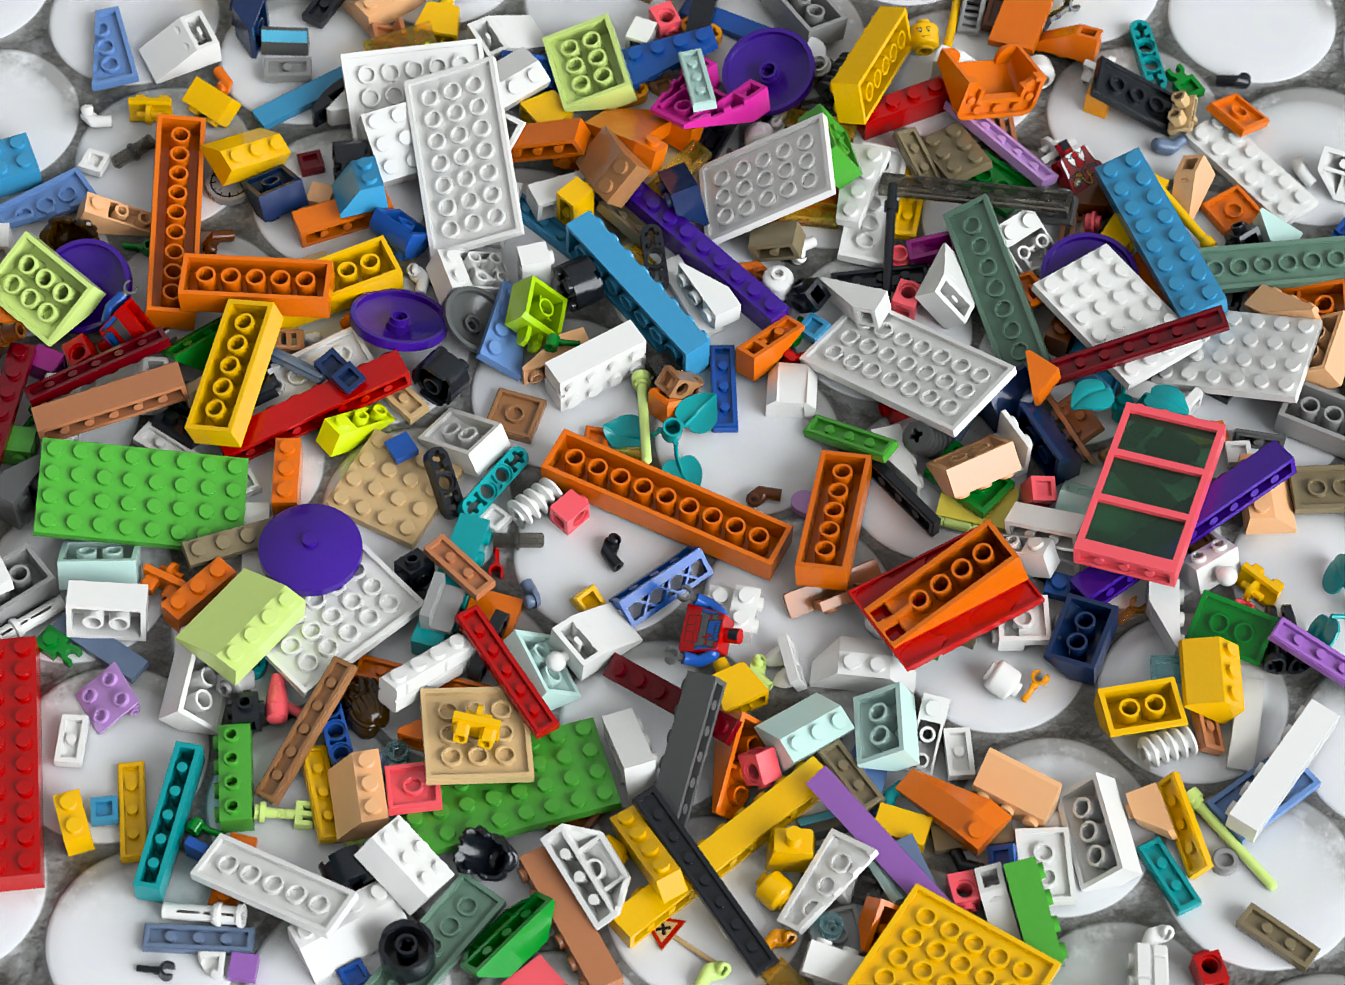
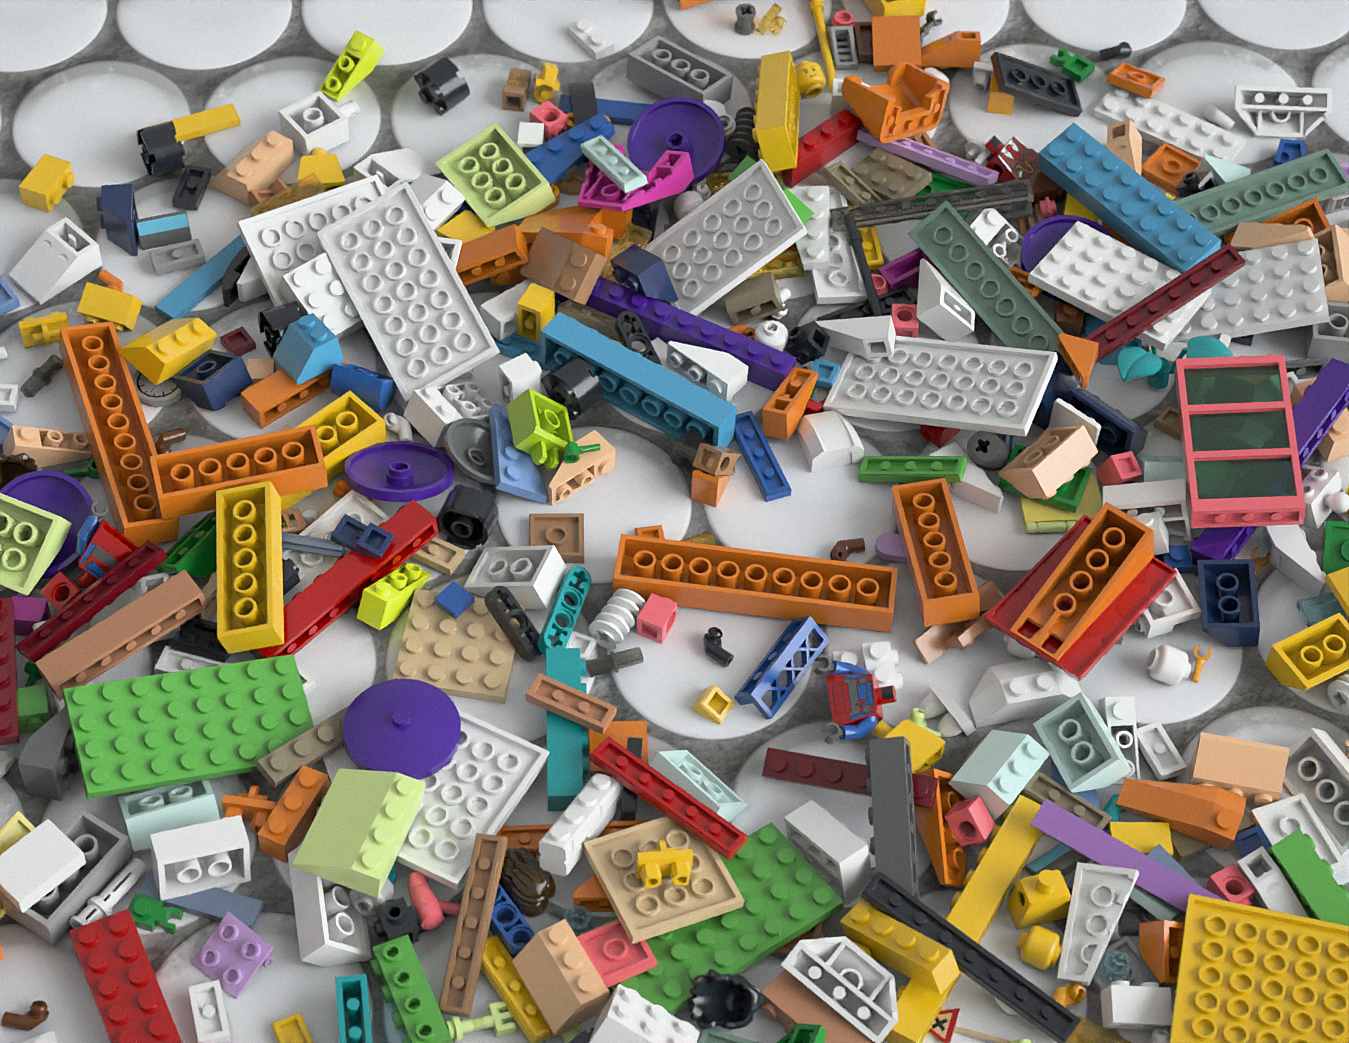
camera: 20 degrees left, 5 degrees down
orange brick [271,438,303,517] -> none
black brick [394,548,435,592] -> none
light grey panel [419,571,465,635] -> none
red hand [488,548,504,580] -> none
sand blue arm [520,578,541,609] -> none
white piece [545,320,646,412] -> none
white slope [545,602,643,681] -> none
teal plant [602,393,718,486] -> none
yellowish green piece [631,369,652,464] -> none
black tile [872,460,941,537] -> none
black arm [949,848,986,878] -> none
nougat bracket [1043,392,1106,465] -> none
teal beam [1128,20,1167,89] -> none
sand blue arm [1151,135,1187,156] -> none
tan hips [1167,90,1198,135] -> none

